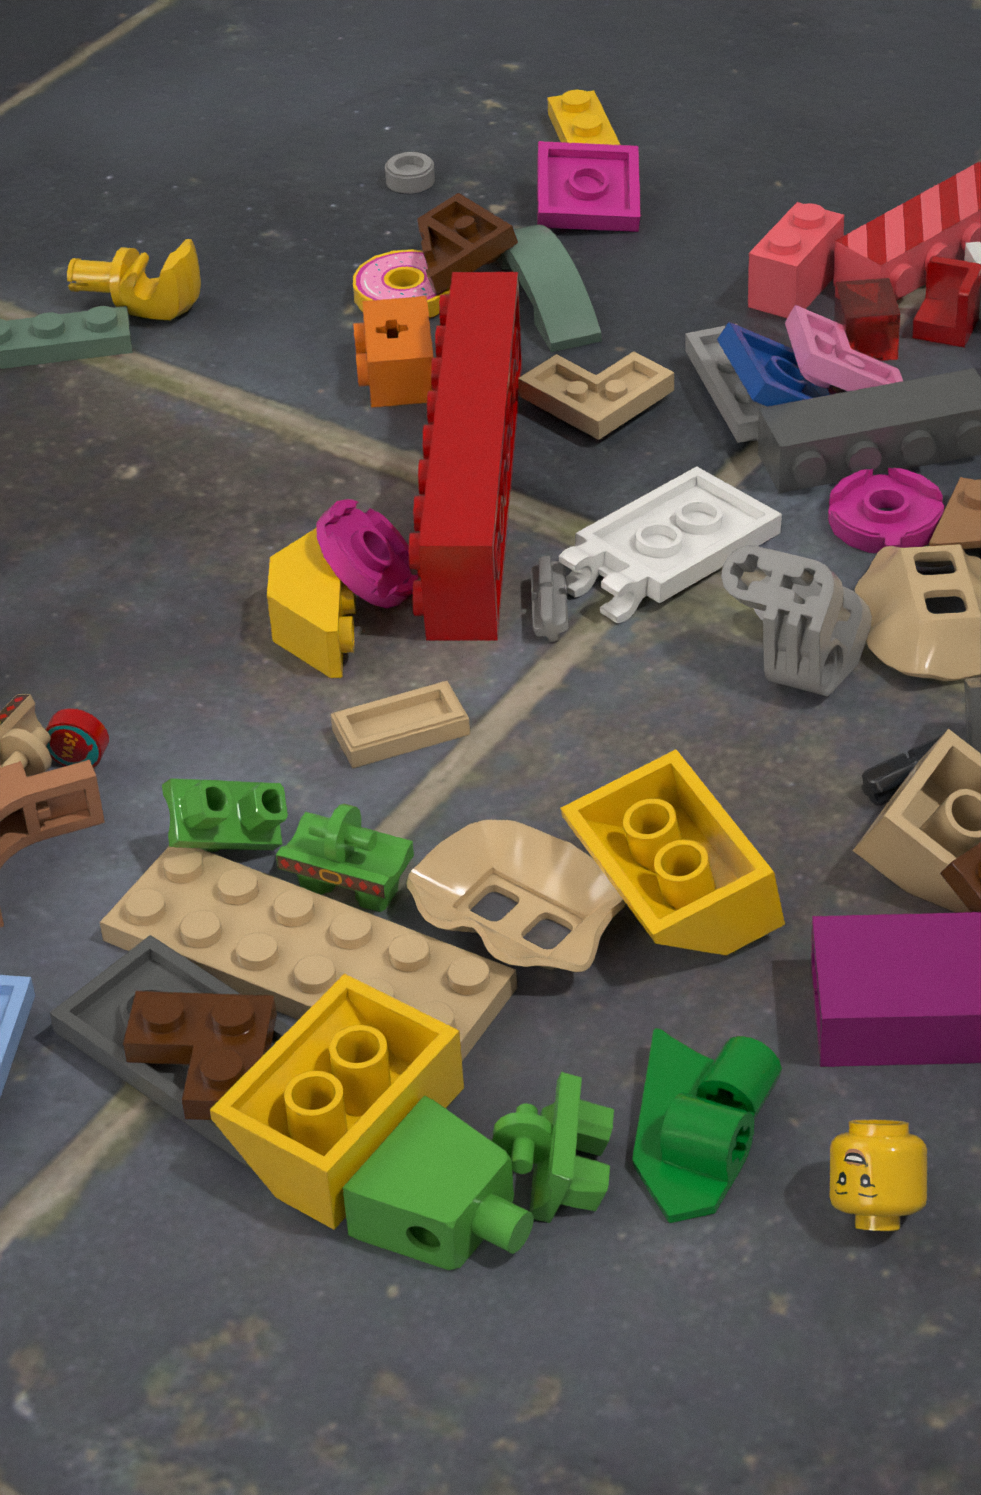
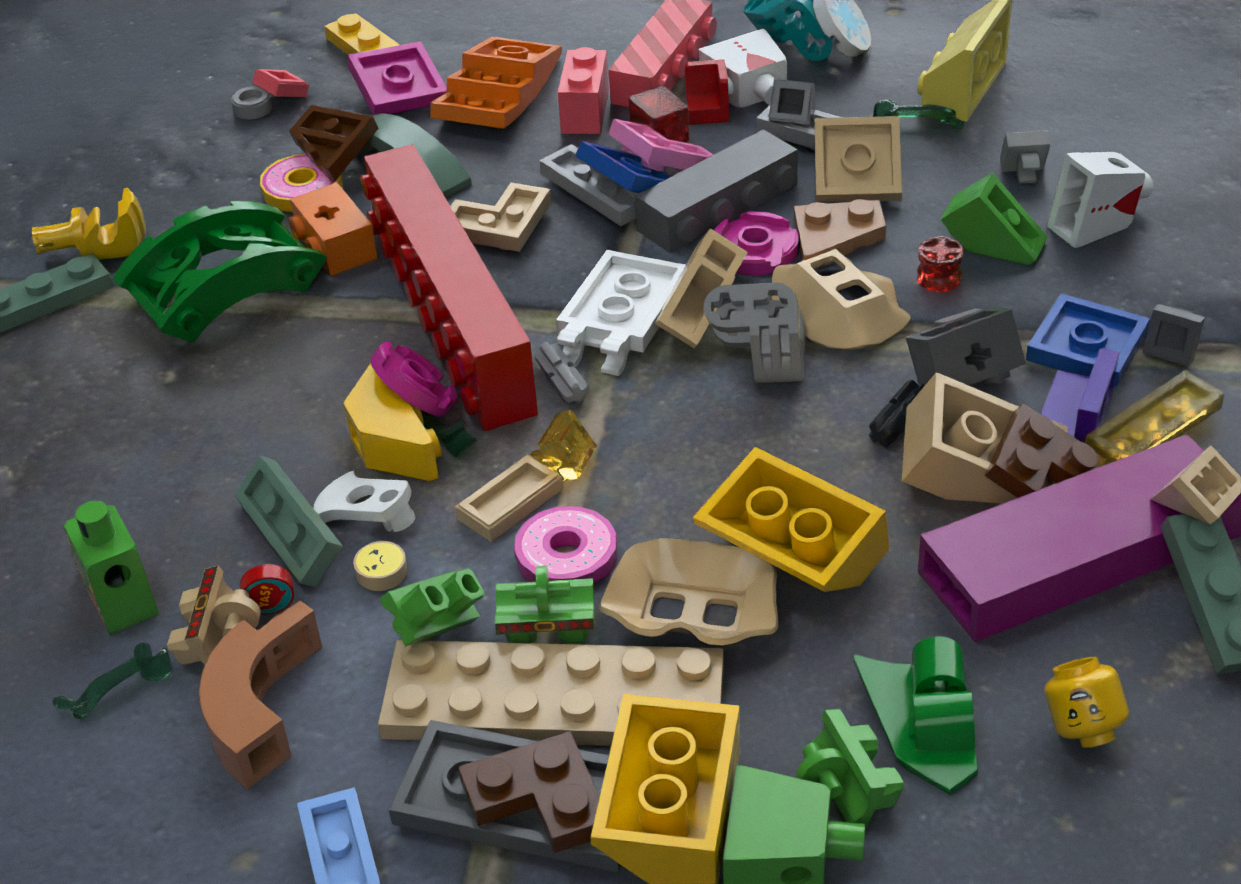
camera: 25 degrees left, 0 degrees up
none -> green fence [112,201,326,342]
none -> sand green plate [234,455,343,587]
none -> coral tile [253,69,309,97]
none -> white piece [313,470,415,532]
none -> tile [353,541,408,591]
none -> clear green piece [420,410,478,457]
none -> orange slope [430,37,562,129]
none -> tile [514,506,617,585]
none -> clear yellow tile [530,409,597,481]
none -> tan slope [655,228,748,348]

